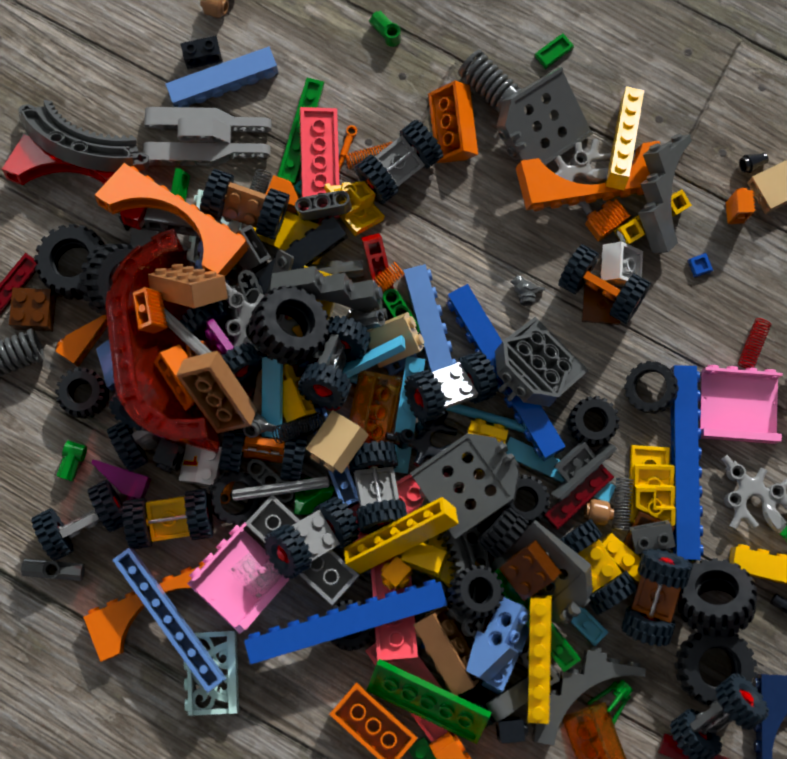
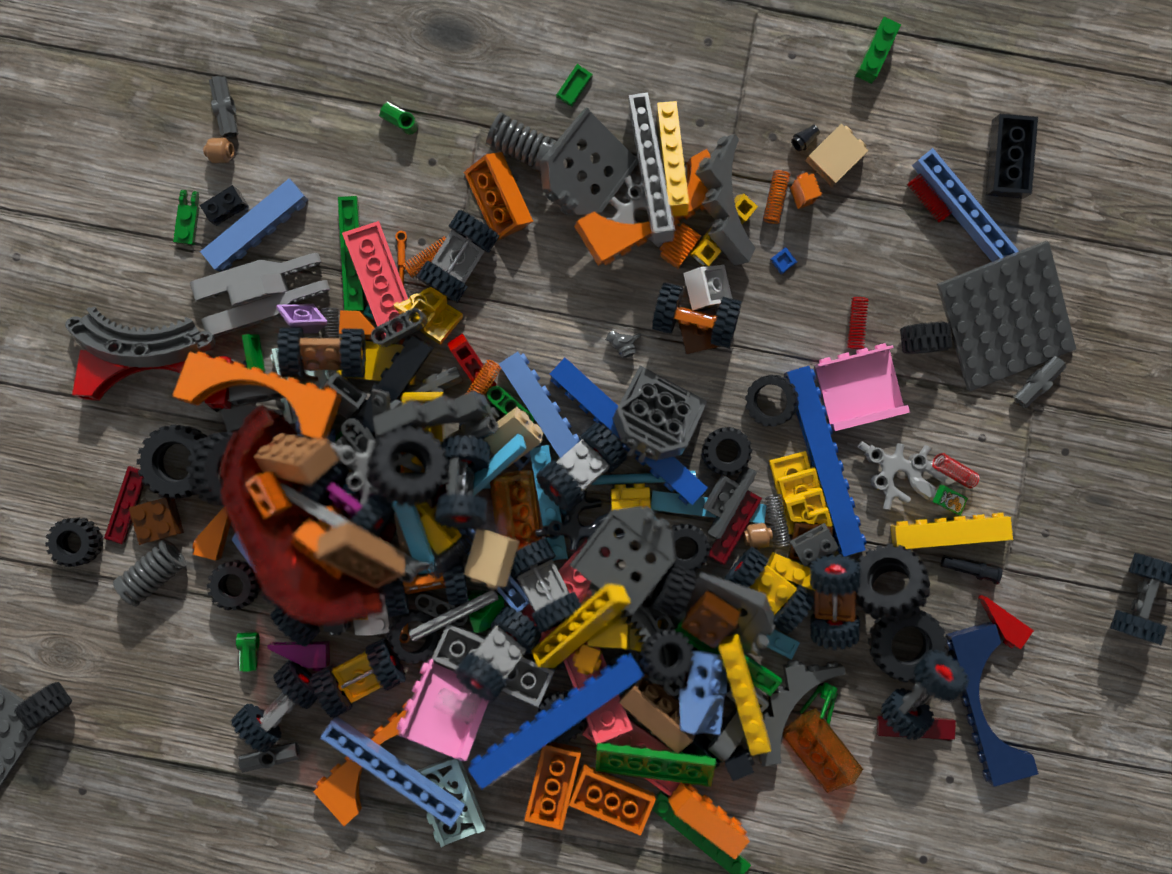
camera: 15 degrees left, 10 degrees up
none -> green hinge [173,190,199,245]
none -> lavender slope [276,304,327,333]
none -> orange brick [524,741,581,830]
none -> light grey brick [629,92,674,243]
none -> orange piece [763,170,790,224]

